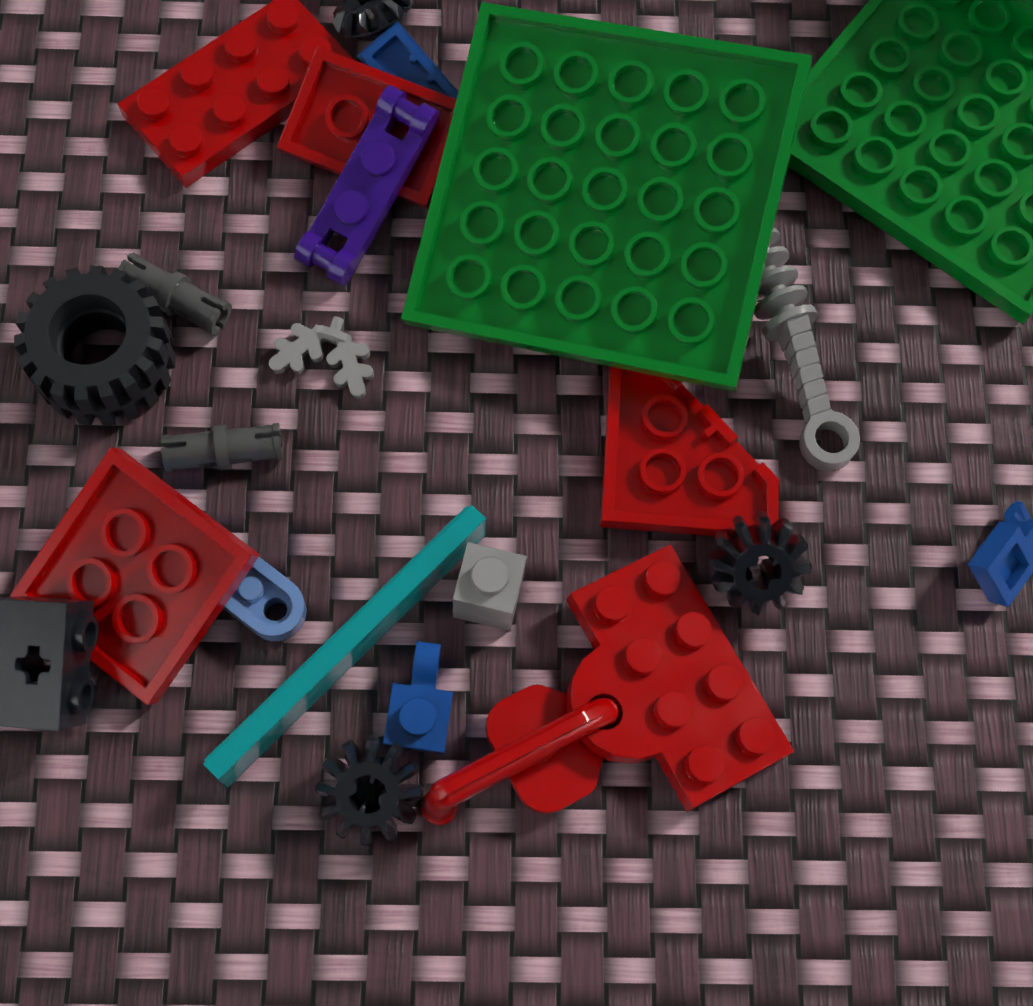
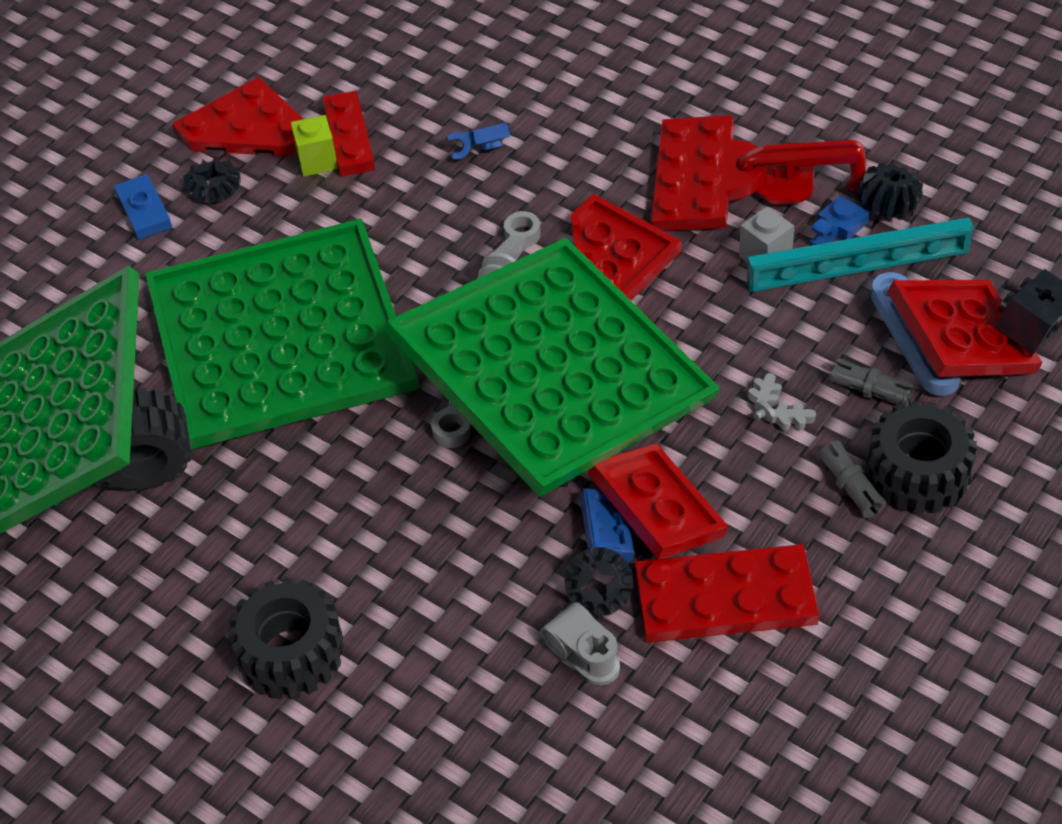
camera: 135 degrees left, 20 degrees down
dark purple plate [294,85,440,286] -> none
black gear [707,510,812,616] -> none

